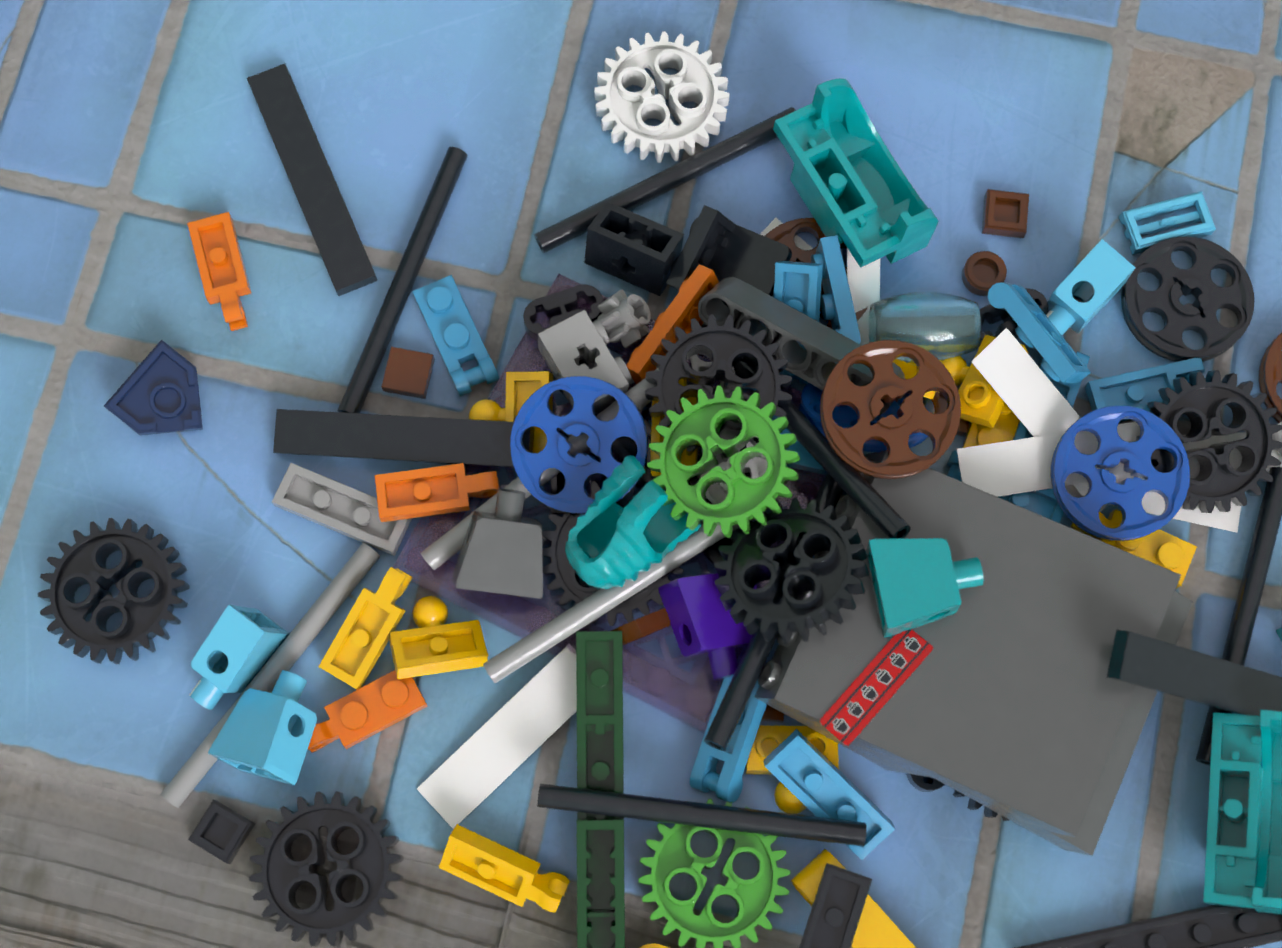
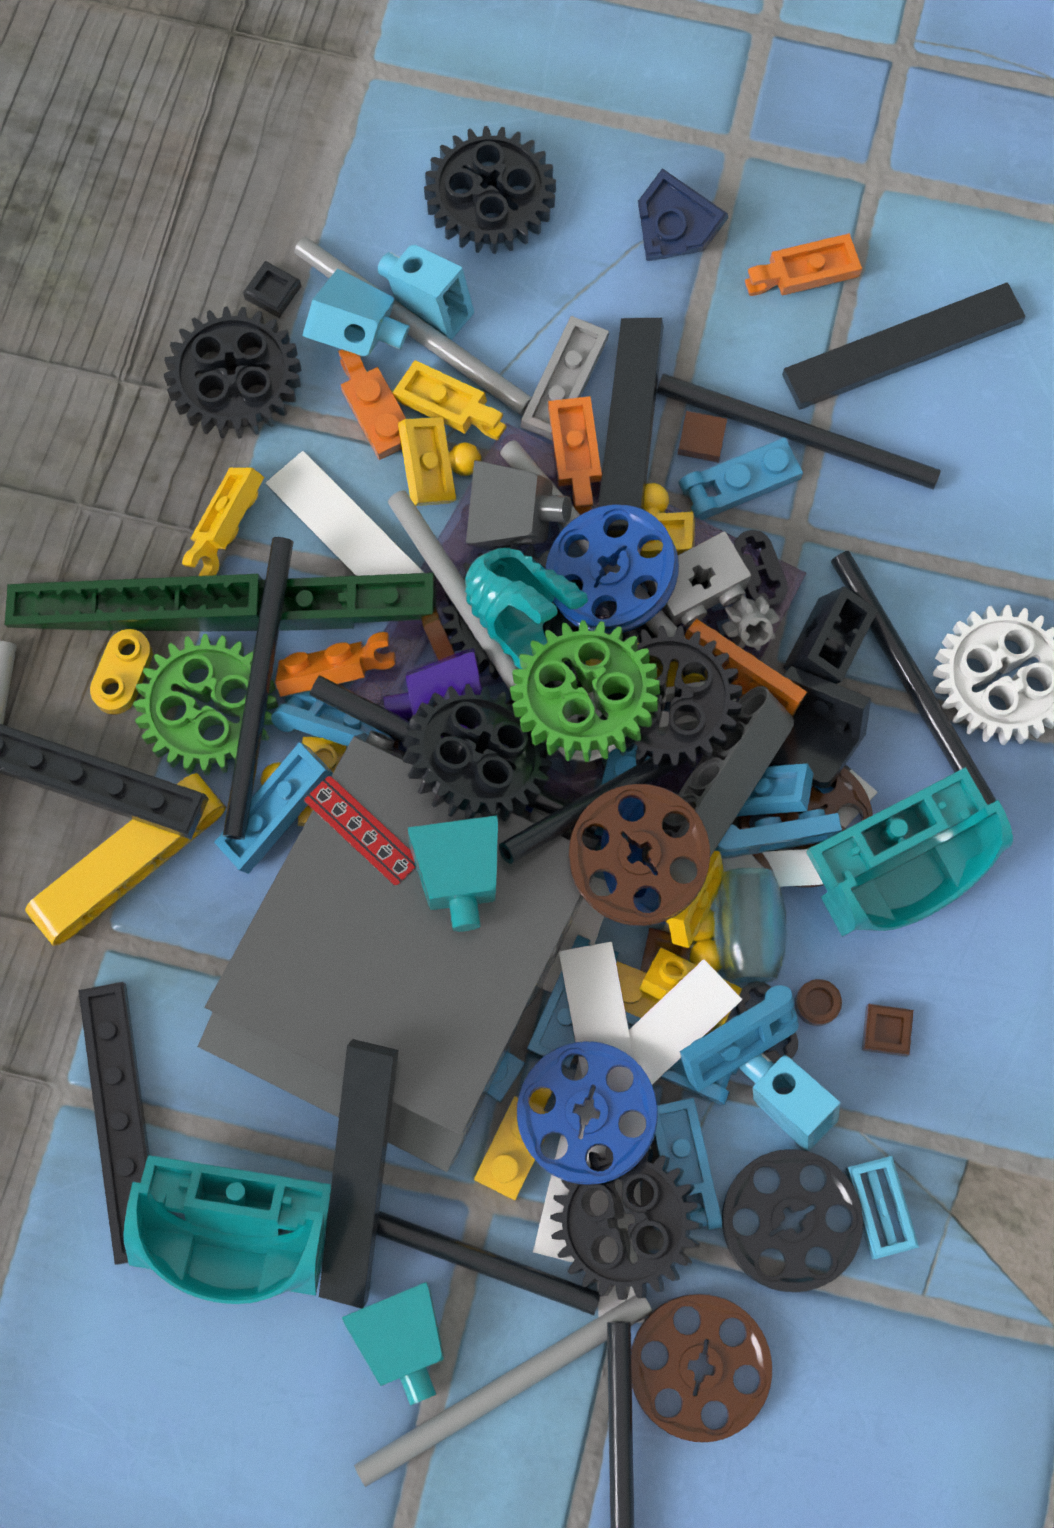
camera: 90 degrees right, 0 degrees up
none -> orange plate [275,632,396,697]

